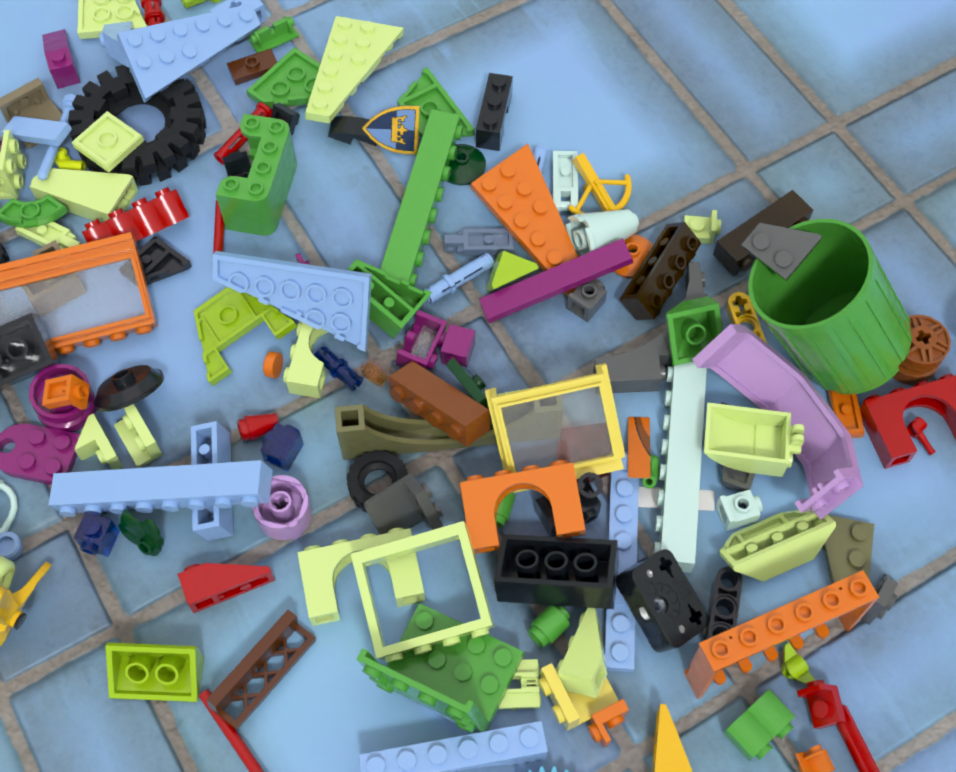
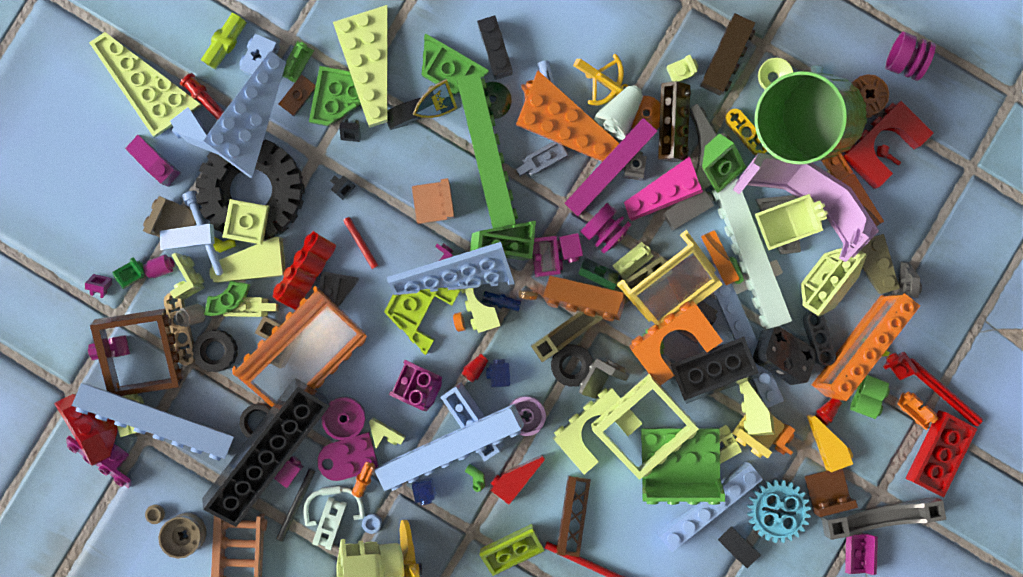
camera: 30 degrees left, 25 degrees up
orange bracket [42,374,90,410] -> none
black piece [93,365,164,412] -> none
yellowish green bracket [114,404,163,468] -> none
dark green plate [118,509,164,556] -> none
red pin [213,102,272,165] -> none
bright green windscreen [216,114,297,236] -> none
light blue pin [423,252,494,304] -> none
lime slope [486,251,539,292] -> none
bright green brick [527,605,570,648] -> none
light aqua plate [553,151,578,213] -> none
black bush [577,472,603,498] -> none
light aqua brick [715,490,763,532] -> none
dark grey wing [741,223,822,281] -> none
none -> orange axle [352,462,375,498]
none -> magenta slope [389,360,442,412]
none -> nougat bracket [412,178,455,224]
none -> bright green arm [465,464,485,492]
none -> magenta wheel [580,202,632,254]
none -> dark pink wing [624,157,703,221]
none -> red cone [815,398,842,426]
none -> orange sticker [842,173,884,226]

